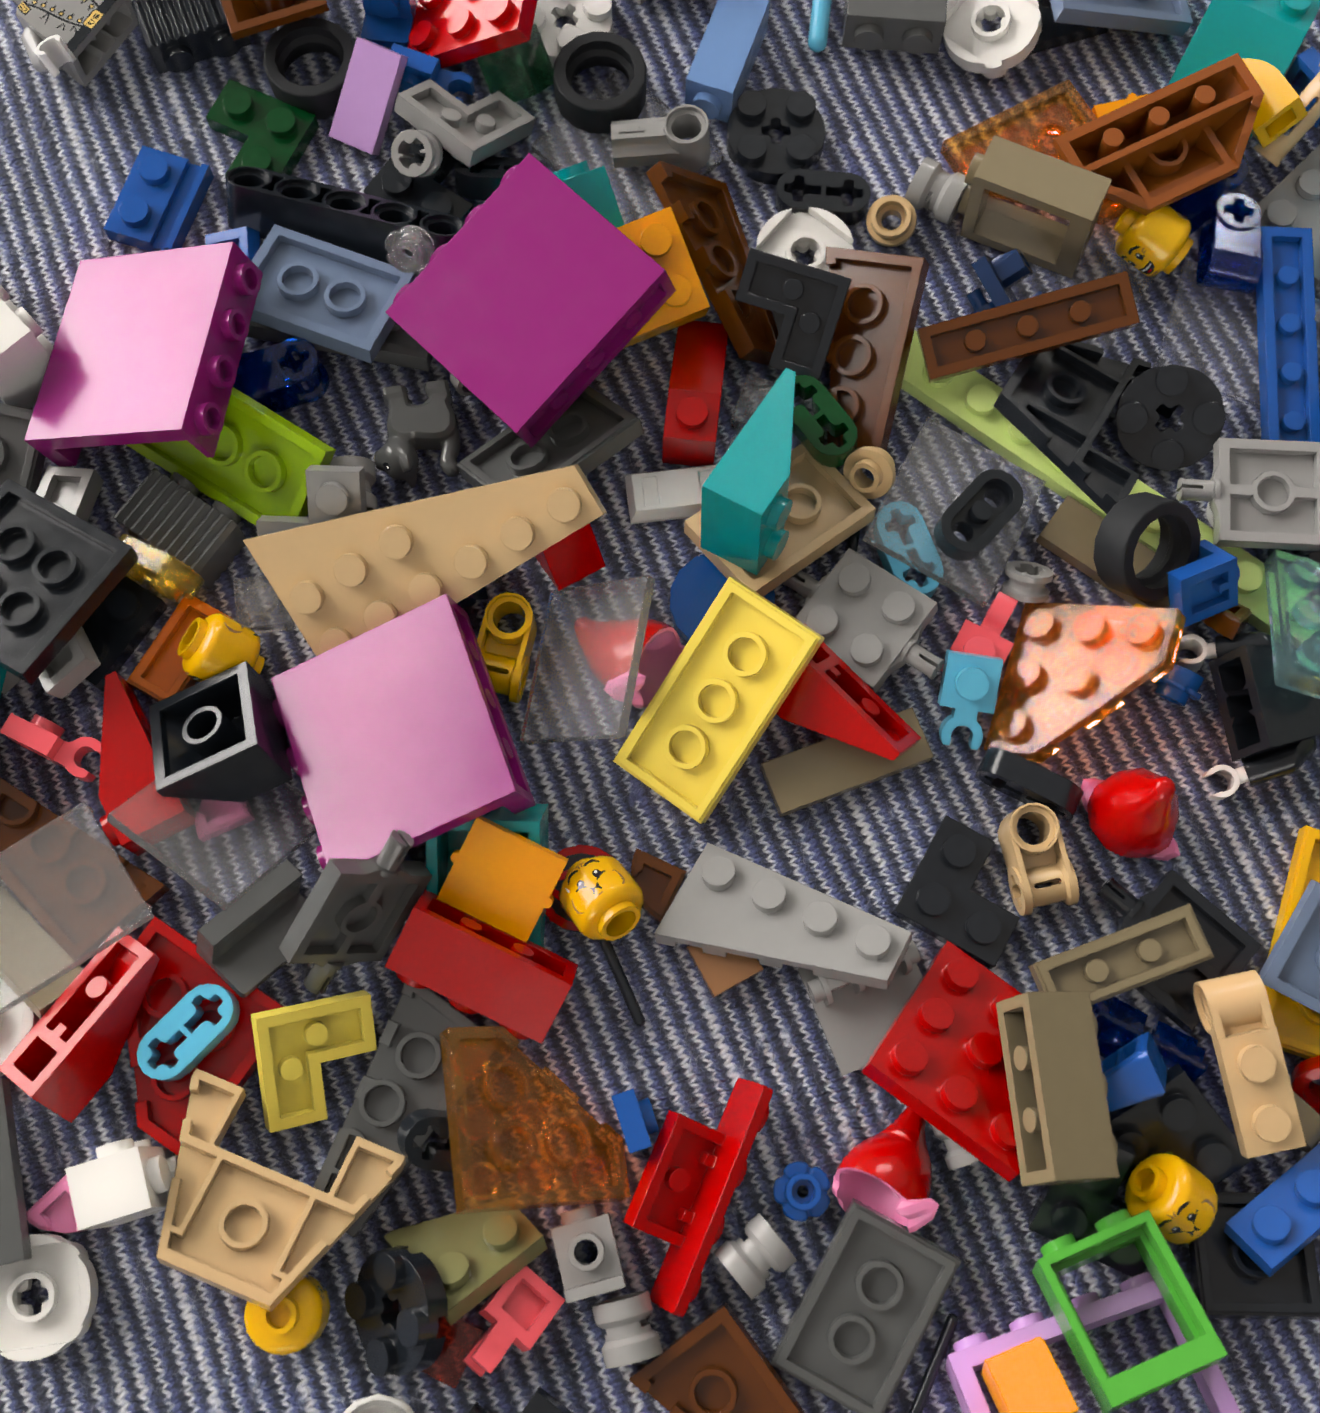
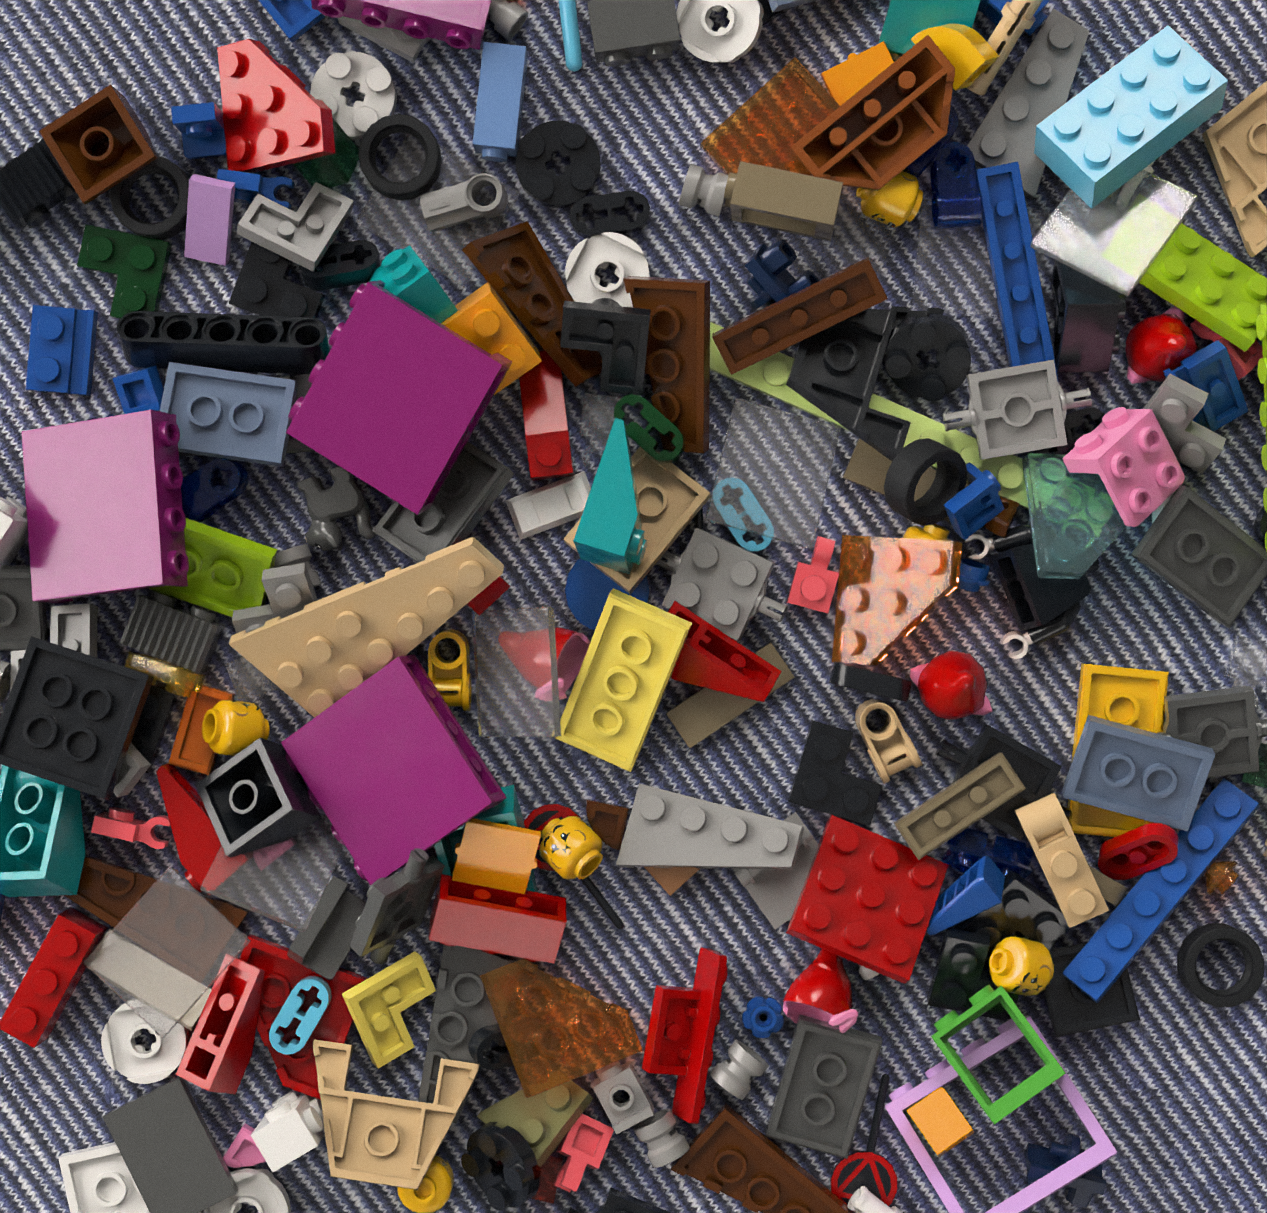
camera: 10 degrees left, 15 degrees up
clear plate [385,225,435,277] -> none
light grey bush [391,129,443,177] -> none
blue plate [611,1088,659,1154] -> none
tan plate [843,446,896,499] -> none
tan plate [866,195,917,247] -> none
black plate [934,469,1024,561] -> none
medium azure plate [937,649,1004,750] -> none
dark tan brick [996,991,1119,1187] -> none
light grey bush [1001,561,1054,603] -> none

